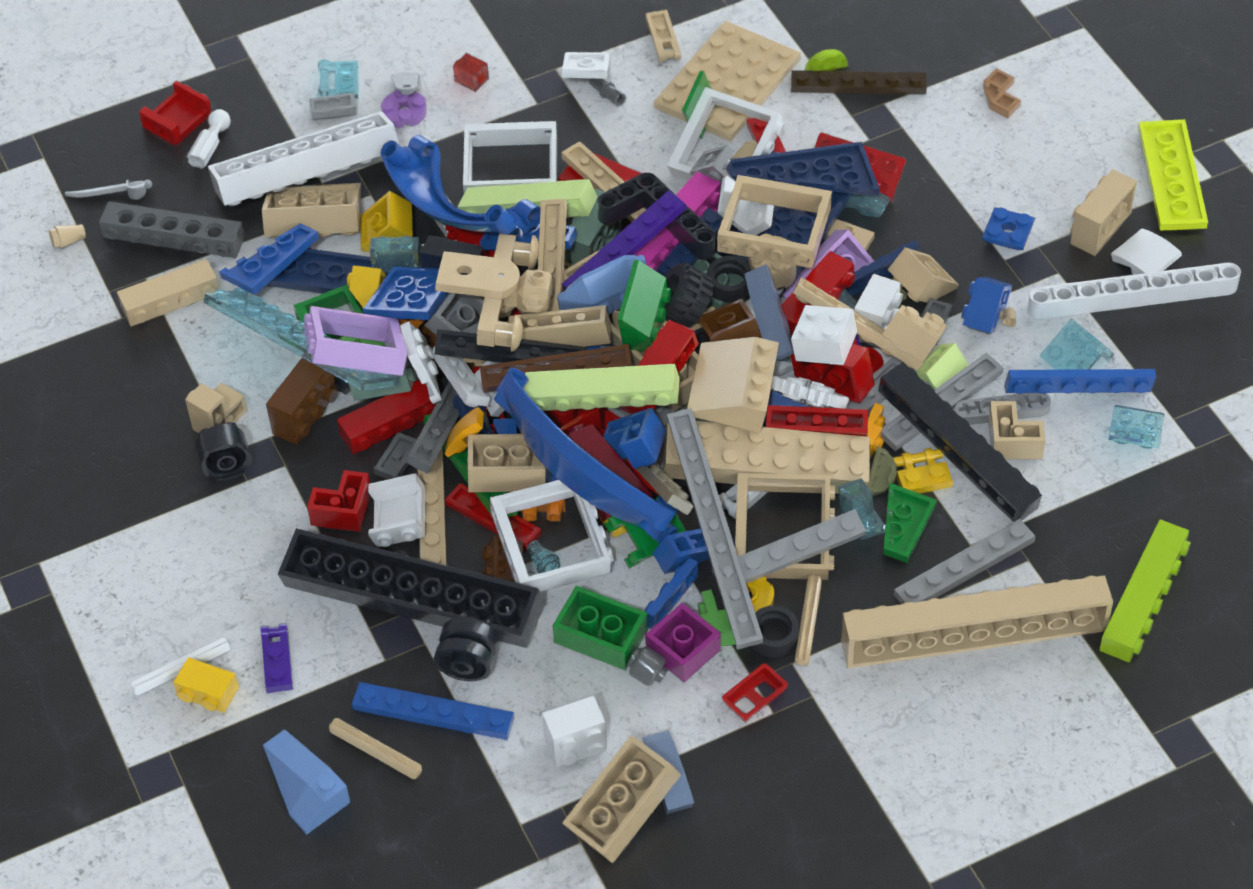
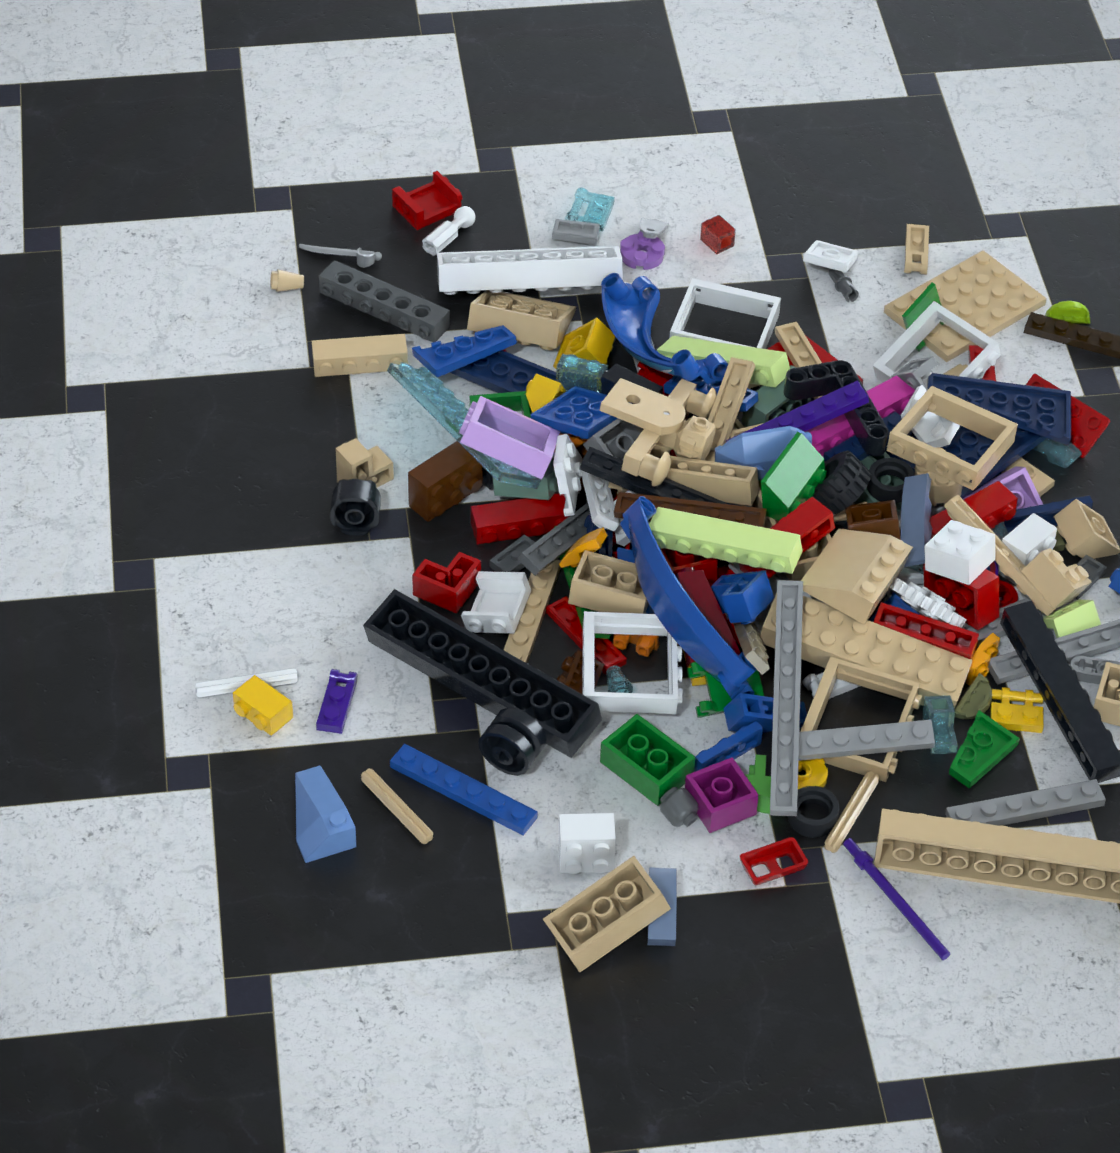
camera: 15 degrees right, 5 degrees down
none -> dark purple bar [843,838,950,960]

